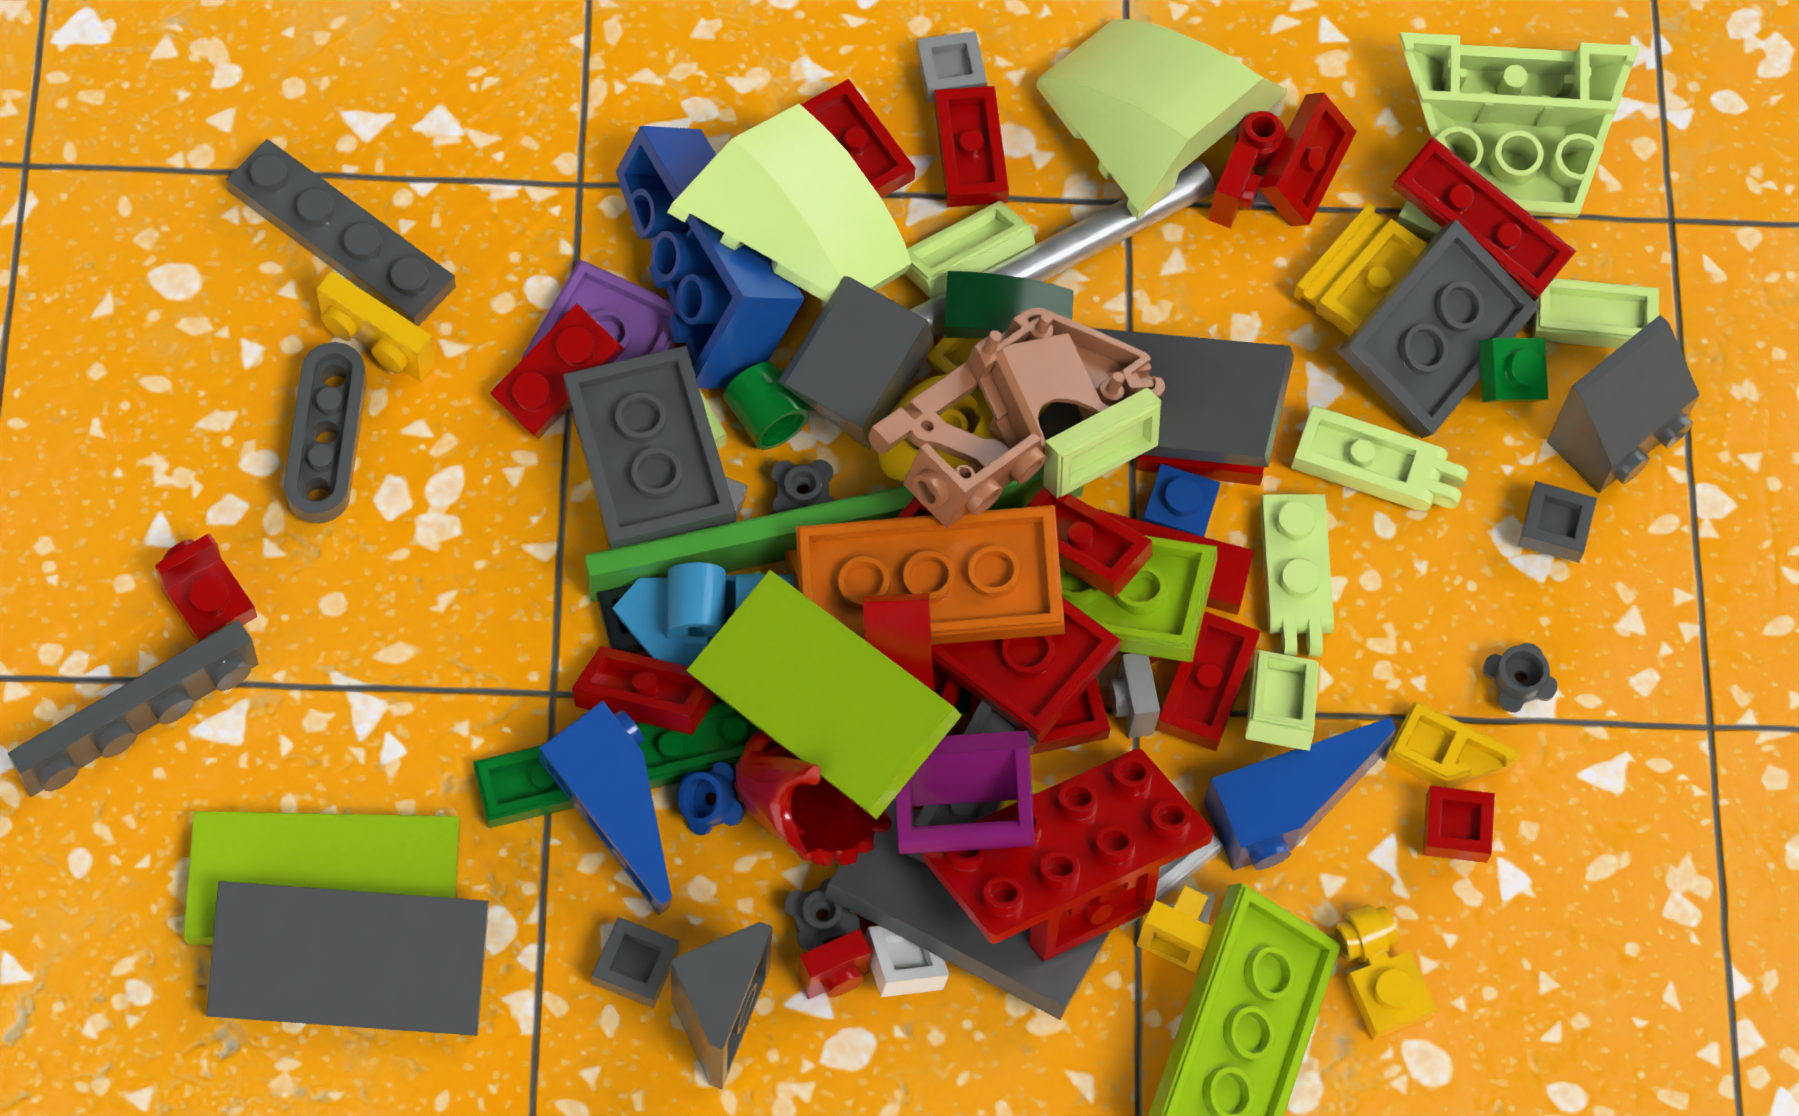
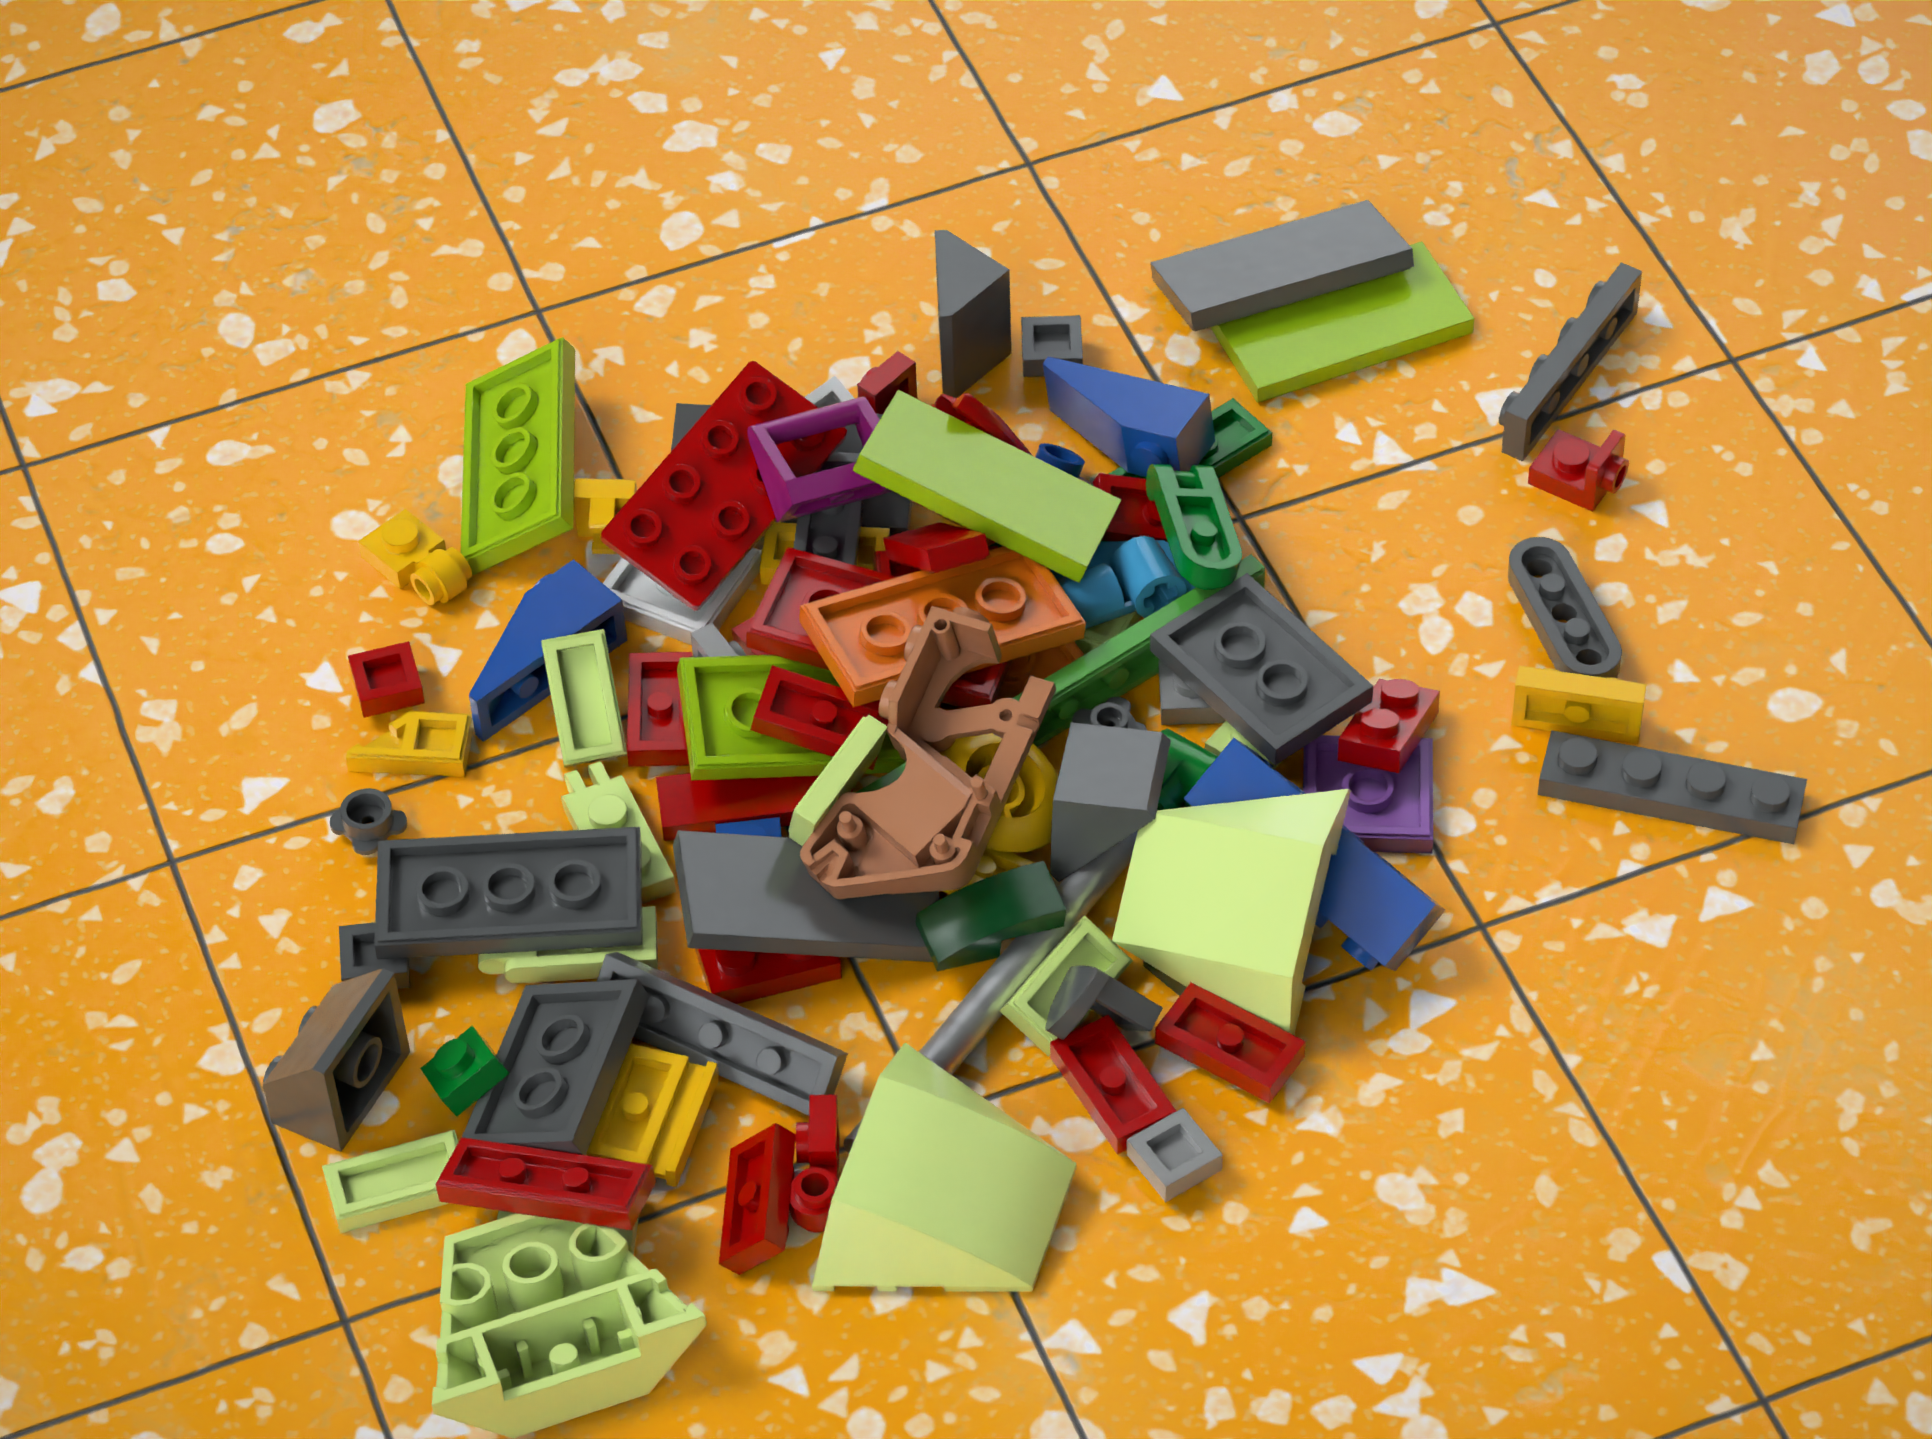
camera: 165 degrees right, 15 degrees down
none -> dark grey tile [374,827,643,960]
none -> dark grey plate [597,952,848,1115]
none -> dark grey tile [1045,965,1163,1040]
none -> green plate [1146,464,1242,590]

